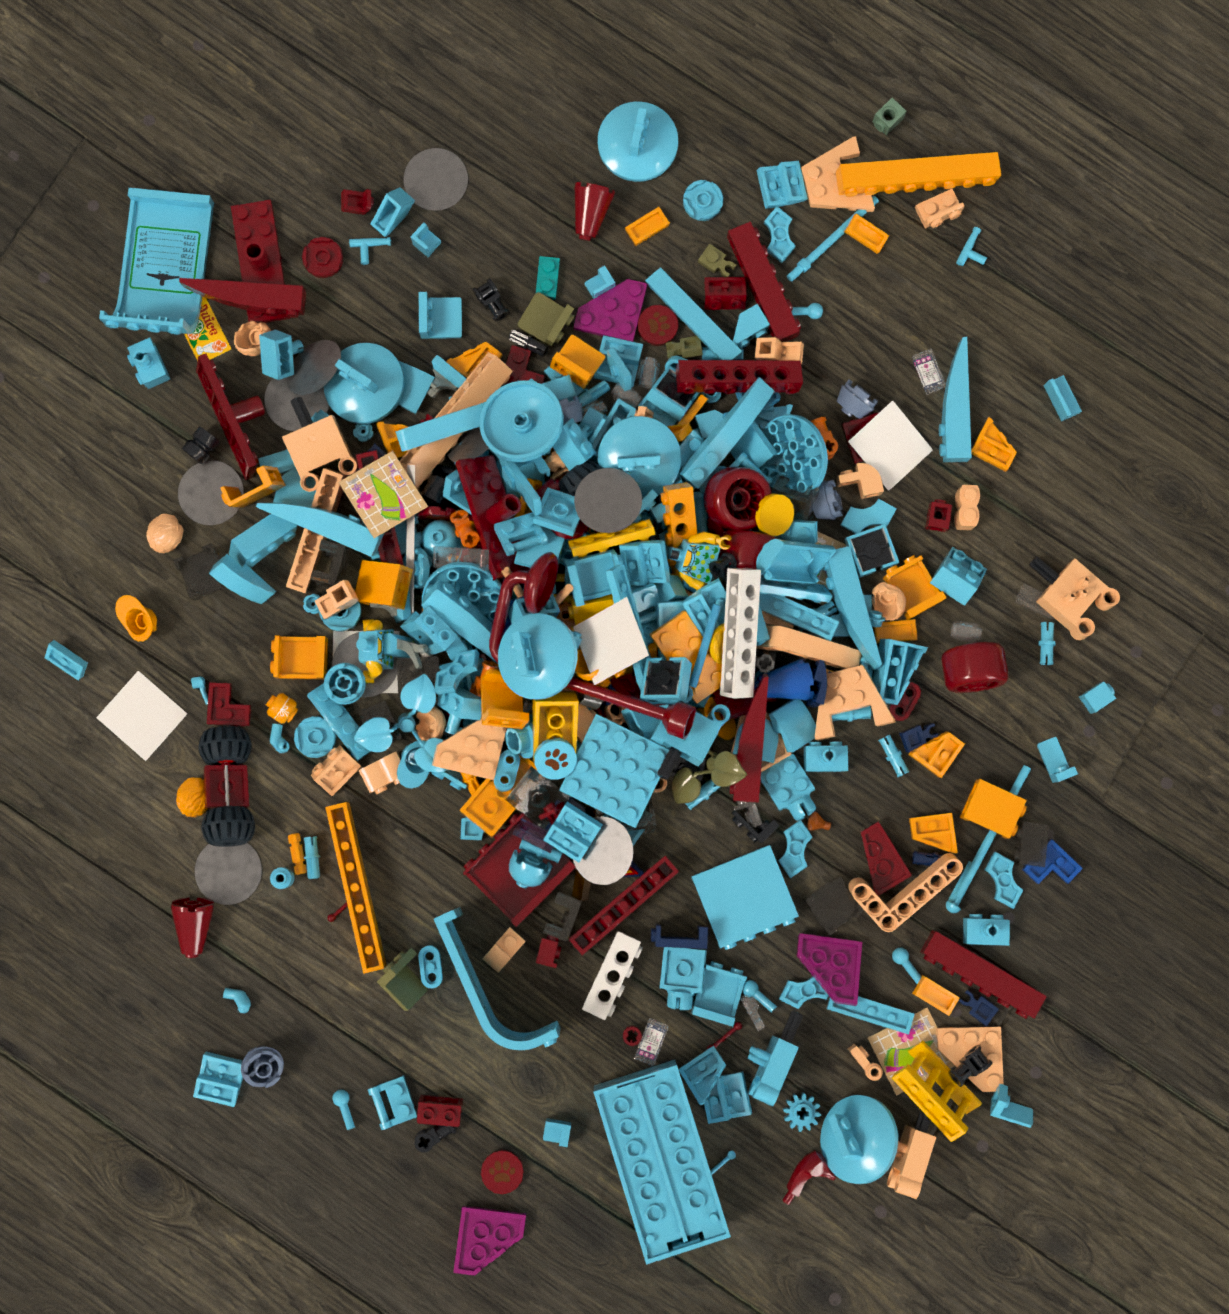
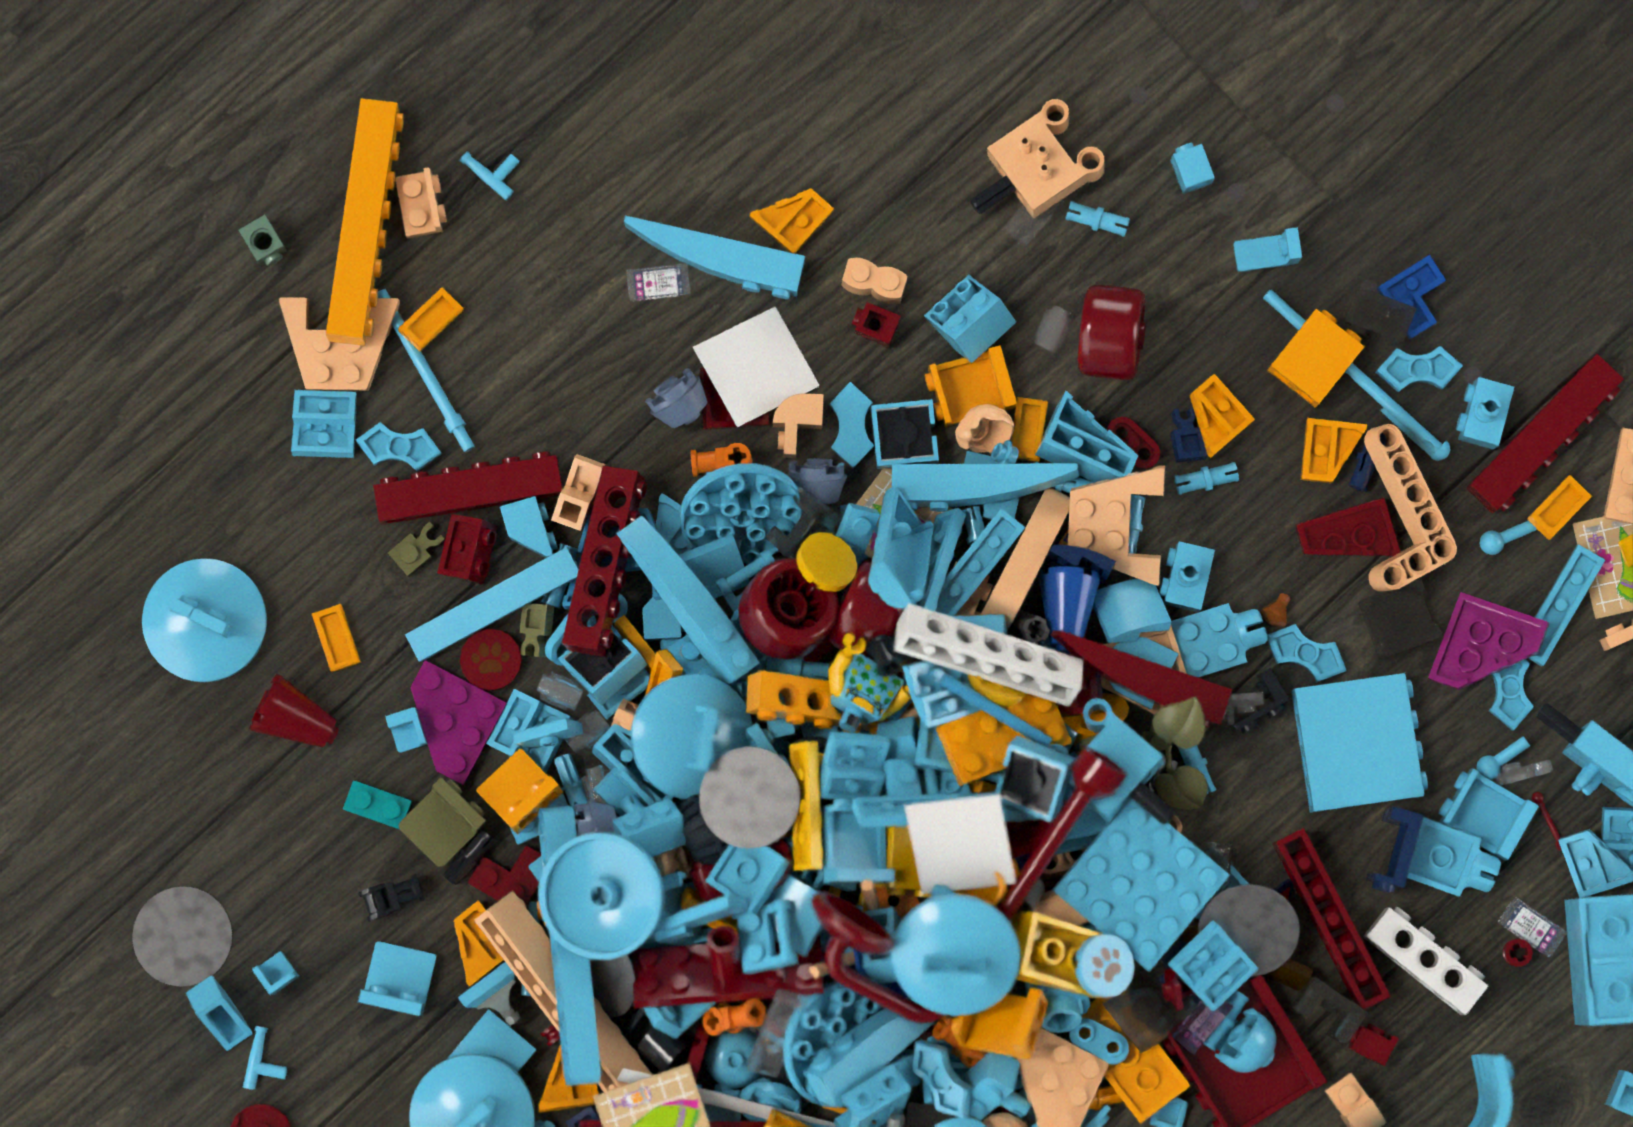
camera: 75 degrees left, 0 degrees up
dark red bracket [341,189,374,215] -> none
medium azure tile [683,180,723,221] -> none
medium azure bar [791,303,823,319] -> none
dark blue plate [958,990,999,1026] -> none
medium azure panel [1044,375,1082,421] -> none

